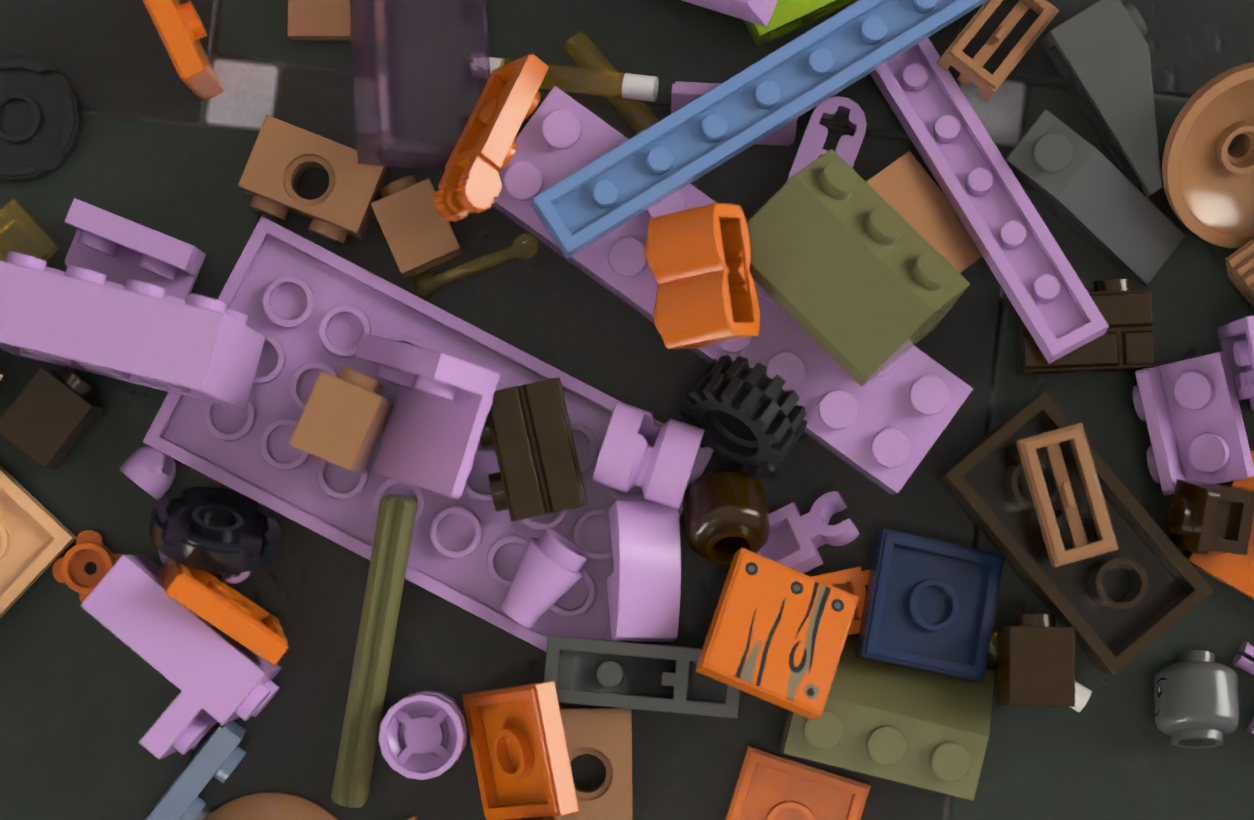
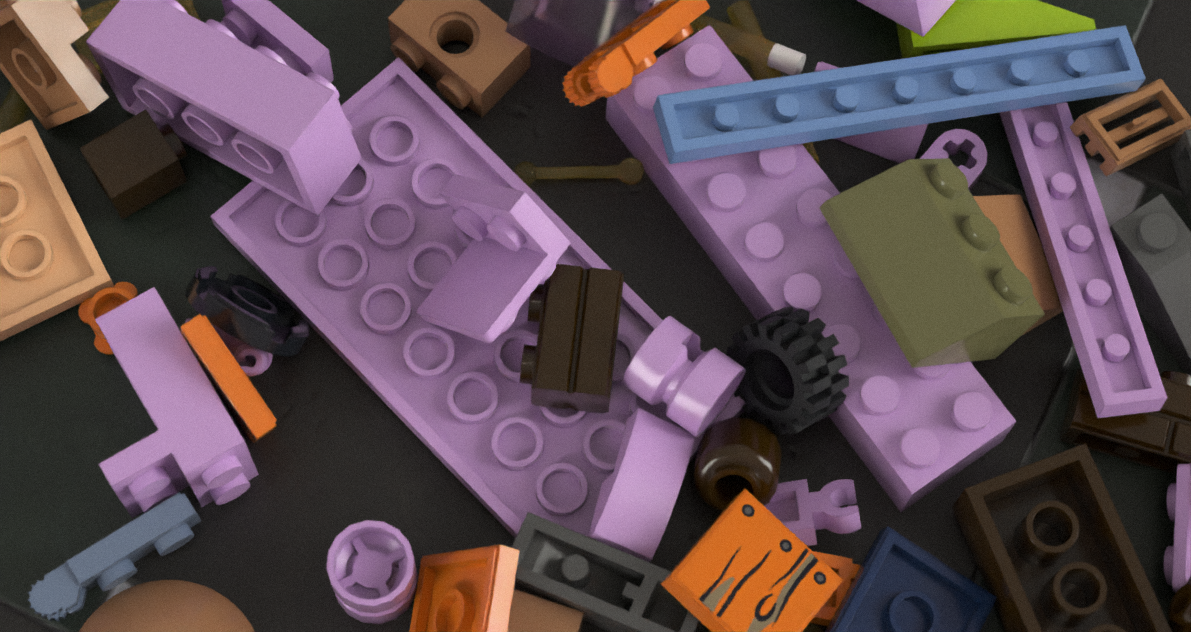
camera: 15 degrees right, 15 degrees down
lavender hinge [119,445,176,500] -> none
medium nougat brick [289,366,393,475] -> none
olive axle [331,494,417,808] -> none
medium nougat brick [370,175,464,280] -> none
lavender cone [500,528,588,628] -> none
orange brick [644,203,760,349] -> none
medium nougat tile [1016,423,1119,567] -> none

